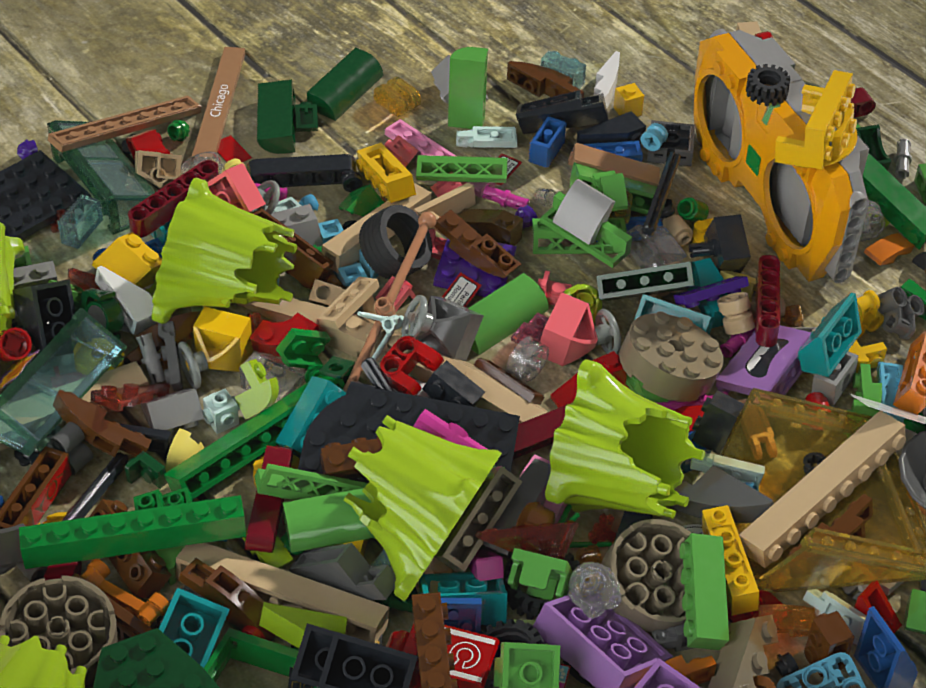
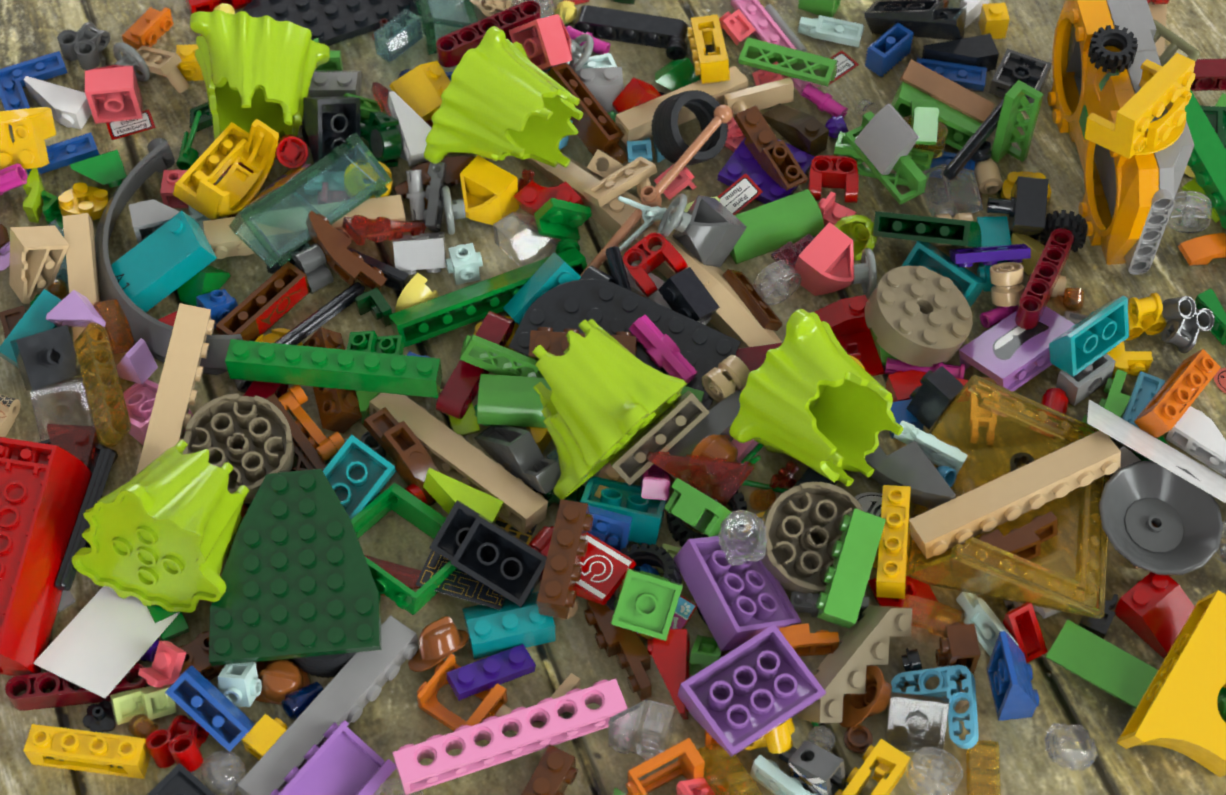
camera: 20 degrees right, 10 degrees up
lime brick [234,359,279,420] -> none
dark azure hinge [299,194,319,211] -> none
dark green bracket [319,356,355,384] -> none
medium azure wheel [640,123,668,151] -> none
green brick [677,197,709,223] -> none
none -> red slope [612,77,662,113]
none -> tan wheel [701,355,750,403]
none -> light grey bar [765,4,807,52]
none -> red piece [808,155,859,203]
none -> bright green fence [991,80,1044,163]
none -> black tyre [1040,210,1087,252]

